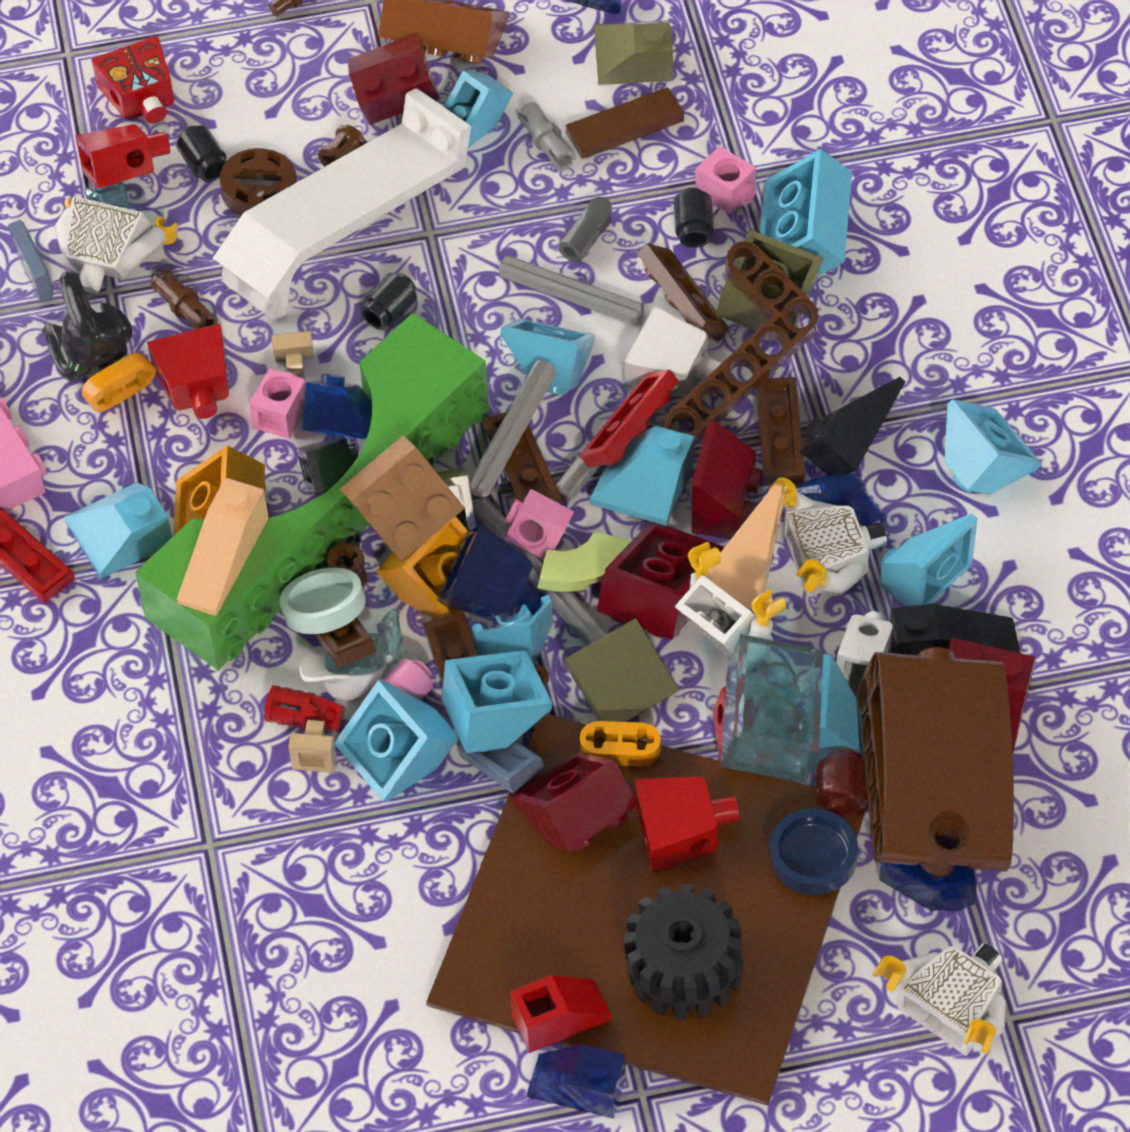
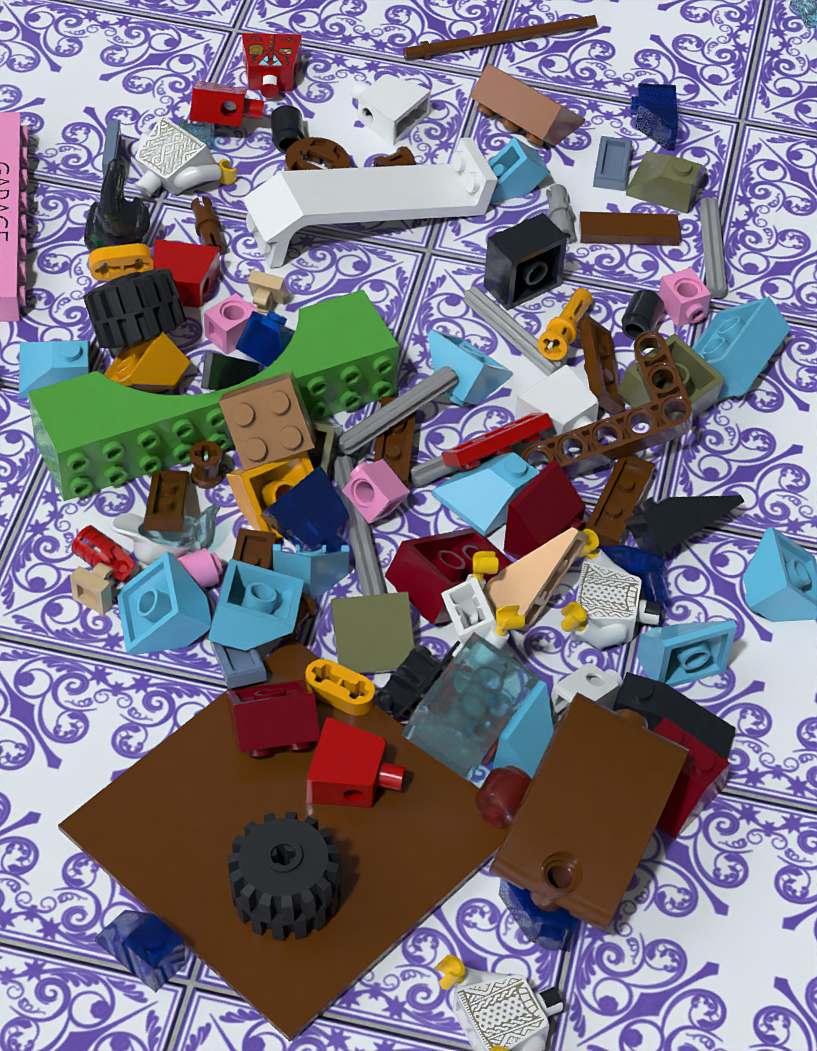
camera: 20 degrees right, 5 degrees down
light nougat slope [177,478,269,616] -> none
light aqua piece [279,568,366,634] -> none
dark red slope [348,33,440,125] -> none
black brick [360,273,417,330] -> none
red slope [510,975,612,1053] -> none
yellowish green tile [537,531,632,592] -> none
dark grey bar [559,197,612,263] -> none
dark blue piece [770,809,858,895] -> none
none -> black wheel [83,268,187,349]
none -> white torso [351,74,431,146]
none -> black hinge [376,640,461,720]
none -> black brick [483,213,567,311]
none -> light orange pin [537,288,593,360]
none -> sand blue tile [593,136,633,191]
none -> light grey axle [699,197,727,299]

